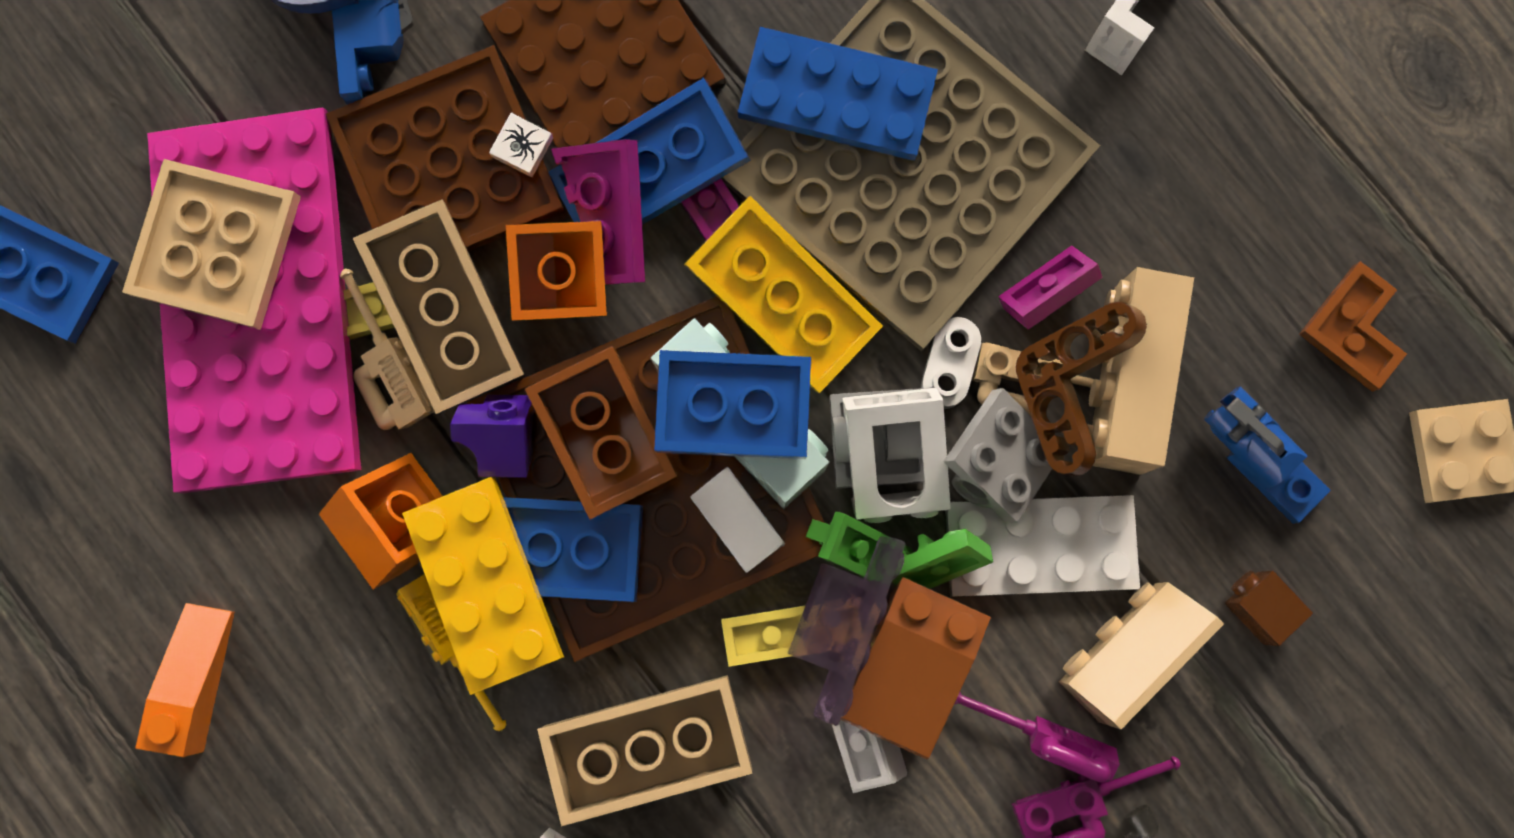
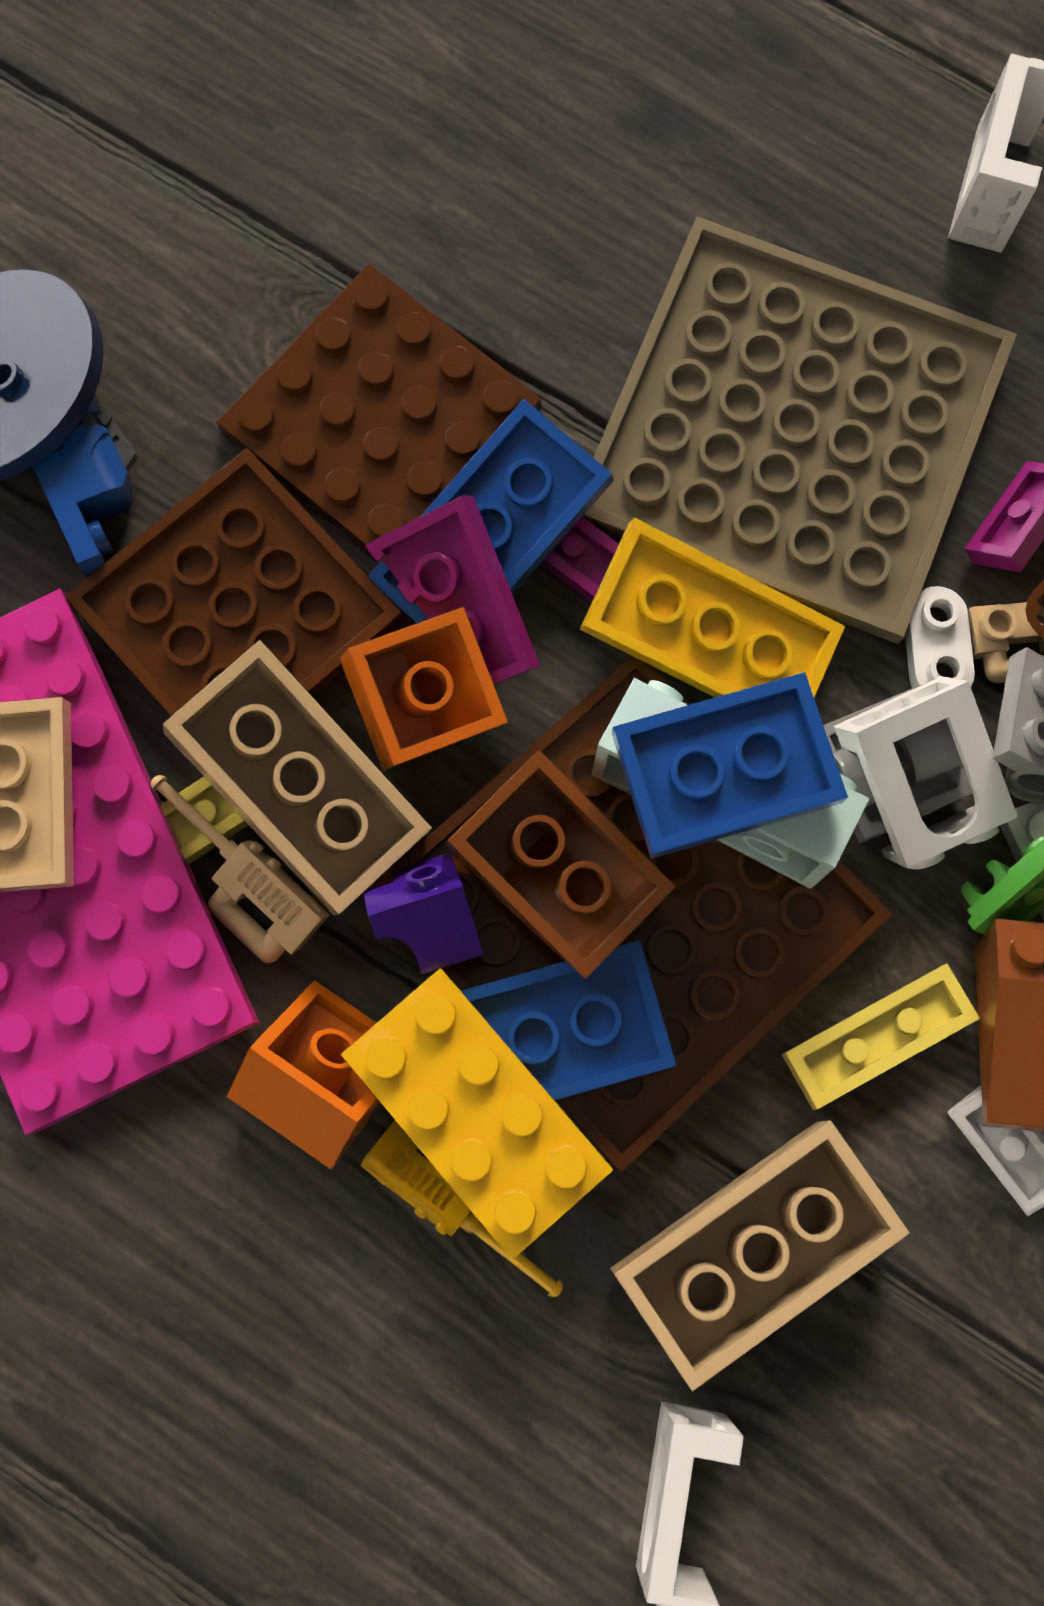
camera: 20 degrees left, 5 degrees down
orange slope [135,603,235,757] -> none
white tile [489,113,553,177] -> none
white slope [690,467,785,573] -> none
blue plate [738,27,938,161] -> none
bracket [787,536,905,726] -> none
bright green plate [805,511,896,584] -> none

